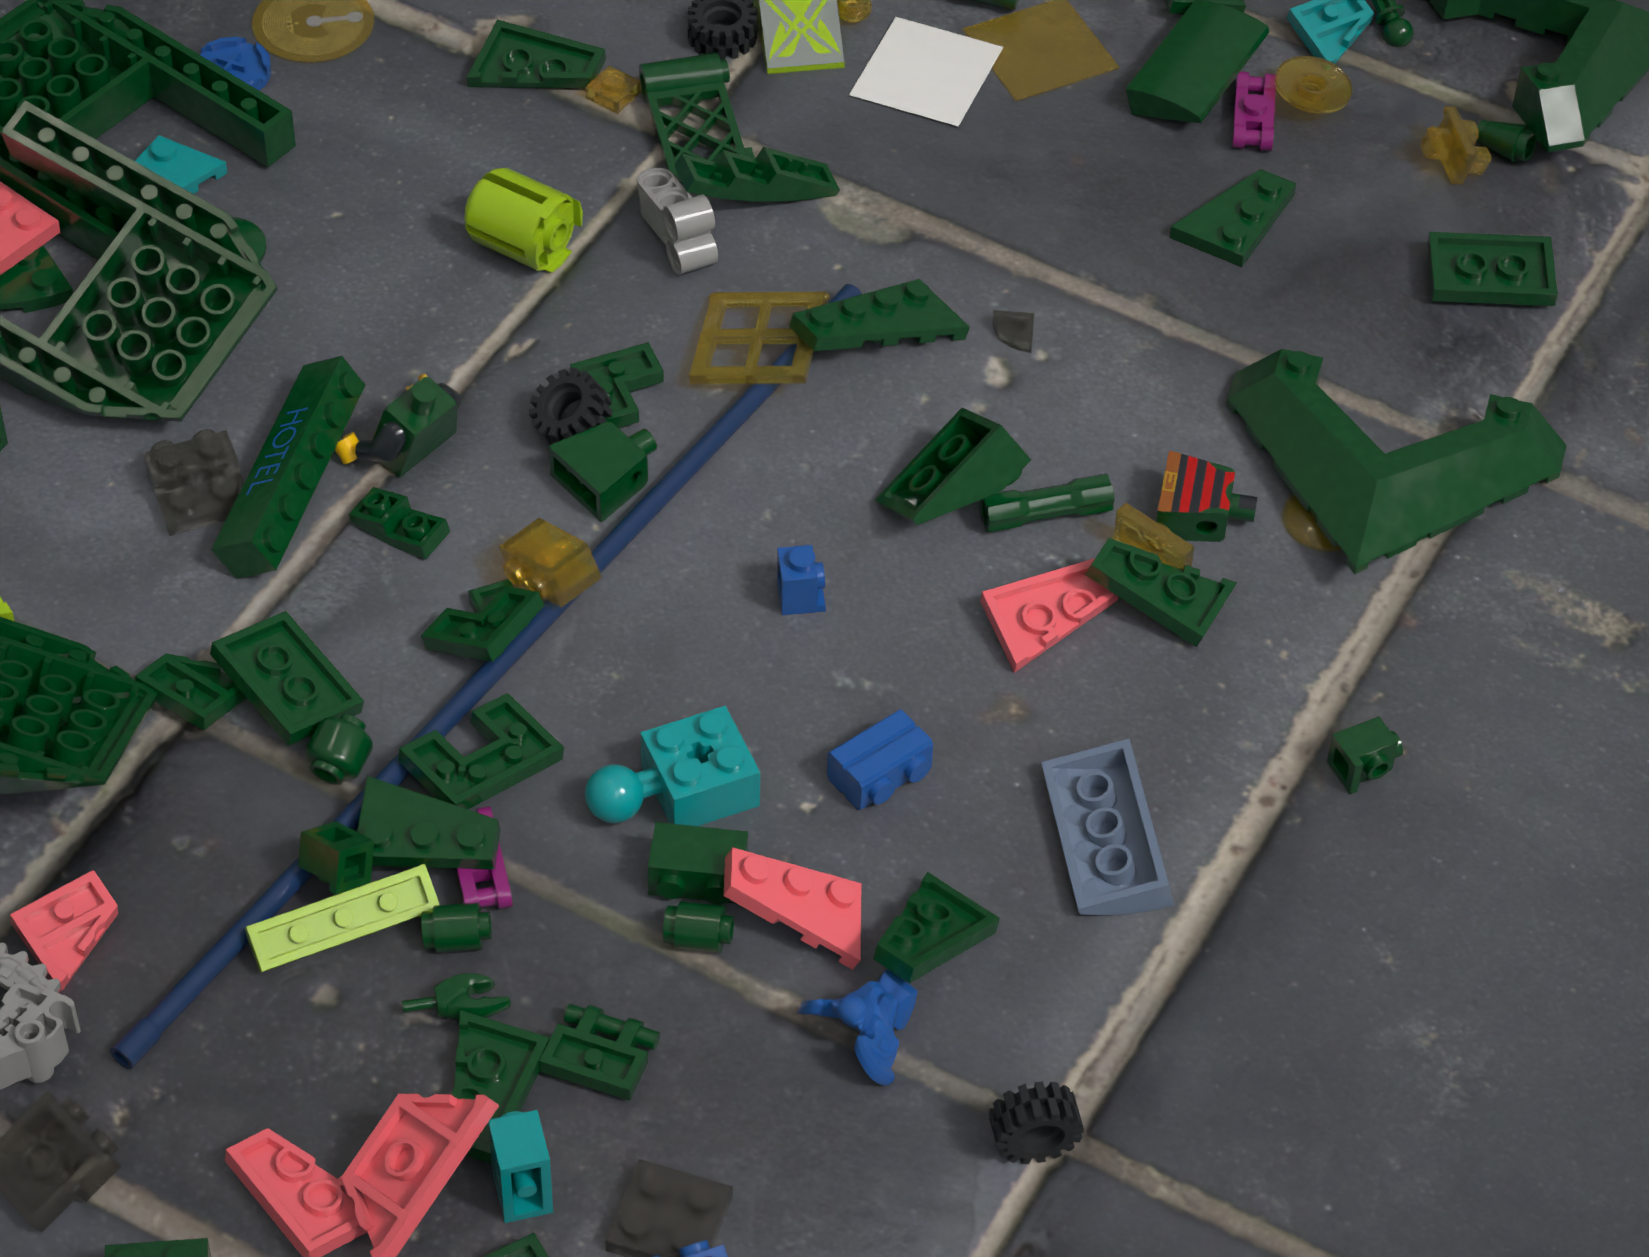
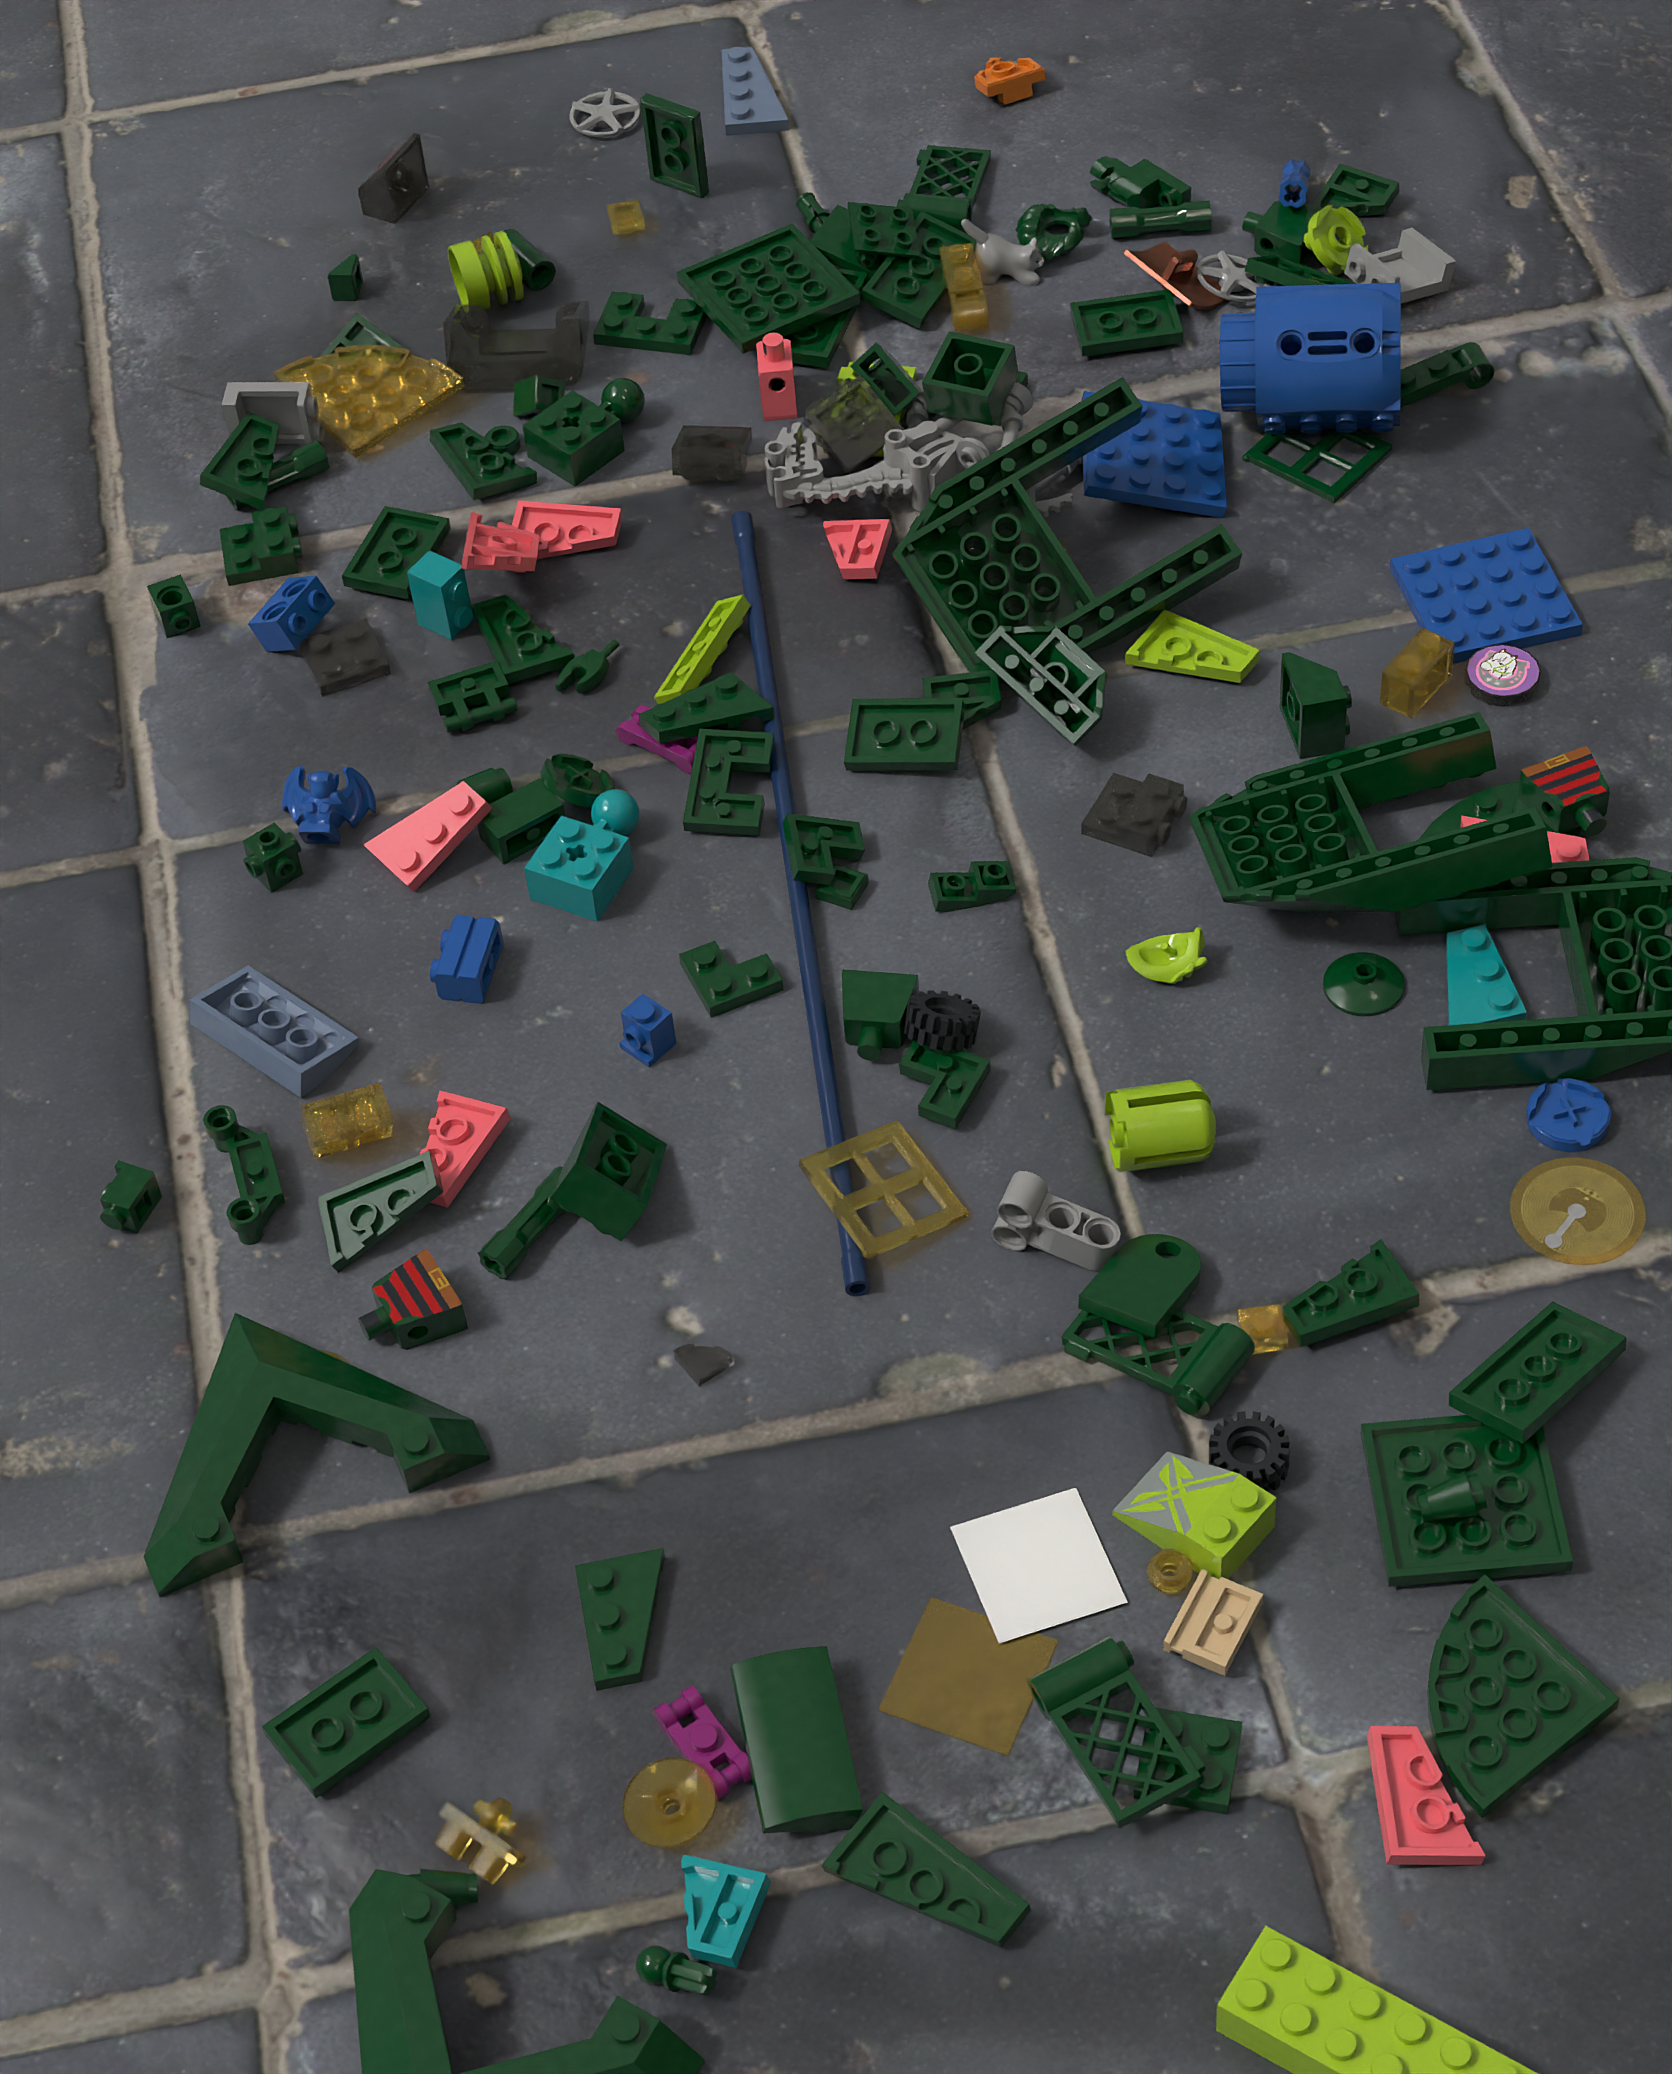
camera: 145 degrees right, 0 degrees up
dark green brick [211,356,366,579] -> none
dark green brick [298,821,374,895] -> none
dark green head [305,714,373,785] -> none
dark green torso [335,373,462,478] -> none
dark green brick [421,902,492,953] -> none
clear yellow brick [498,518,602,608] -> none
dark green slope [674,147,840,202] -> none
dark green wing [789,279,970,351] -> none
dark green wing [873,872,1000,983] -> none
black tyre [989,1081,1084,1164] -> none
clear yellow plate [1113,503,1195,569] -> none
none -> dark green plate [203,1105,285,1245]
none -> dark green brick [242,822,303,893]
none -> clear yellow brick [301,1082,393,1159]
none -> dark green tile [540,753,615,808]
none -> dark green plate [679,941,784,1018]
none -> dark green wedge [975,626,1108,746]
none -> dark green tile [1078,1234,1201,1338]
none -> lime hat [1126,927,1207,984]

